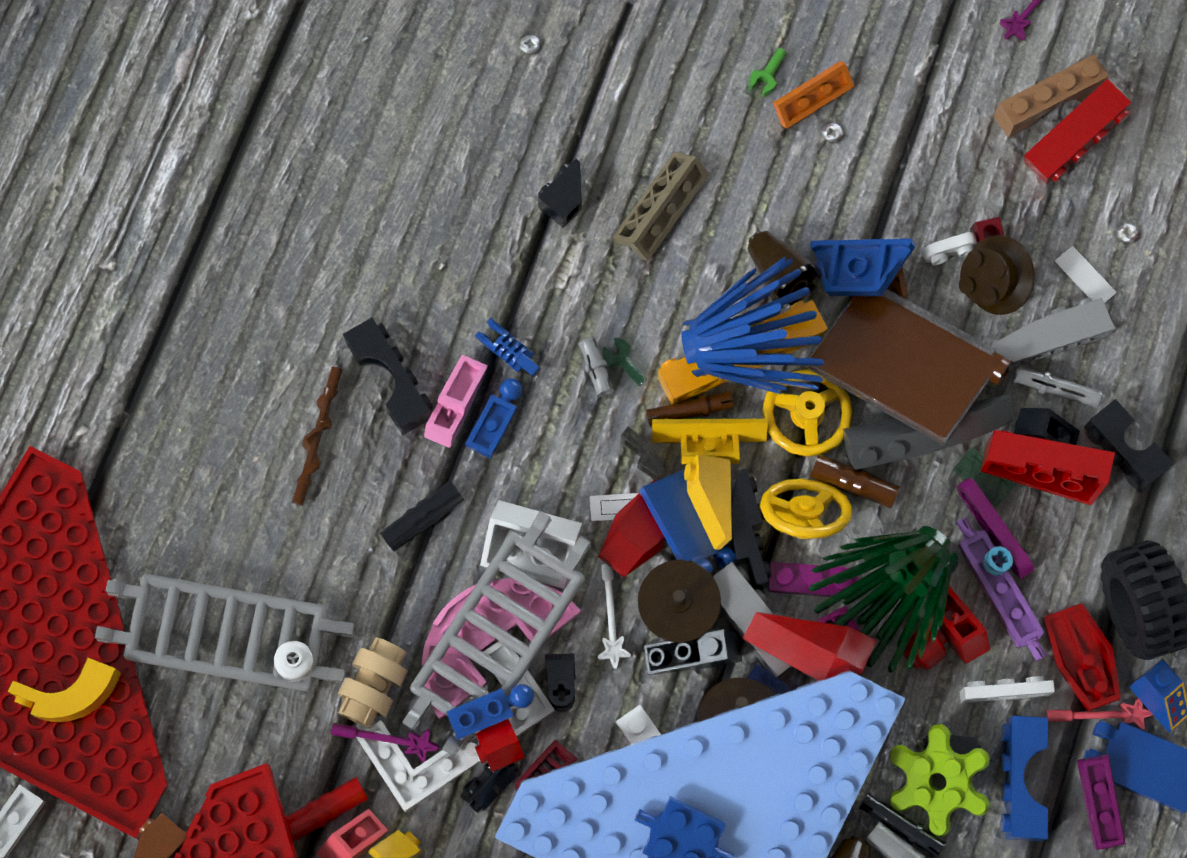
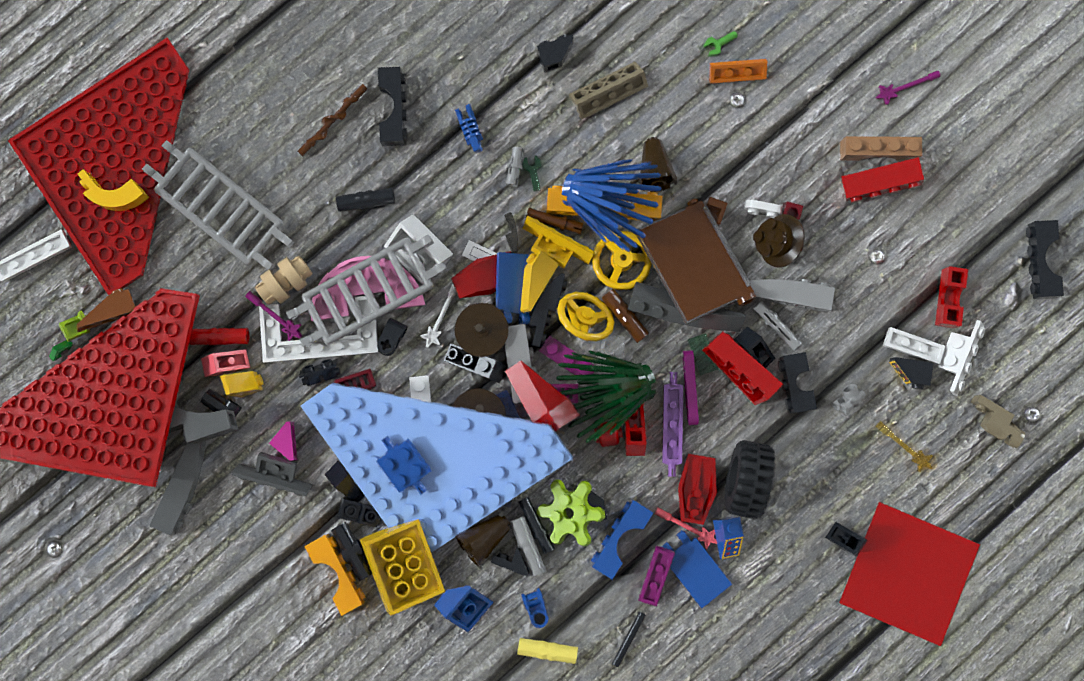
camera: 30 degrees right, 10 degrees up
white head [274,641,314,682] -> none
bright pink slope [424,355,488,448] -> none
blue plate [446,684,534,740] -> none
blue plate [465,378,522,459] -> none
red brick [475,719,525,772] -> none
blue wing [810,238,916,296] -> none
white plate [960,676,1055,703] -> none
medium azure bush [983,546,1013,576] -> none
white sticker [1055,246,1116,303] -> none

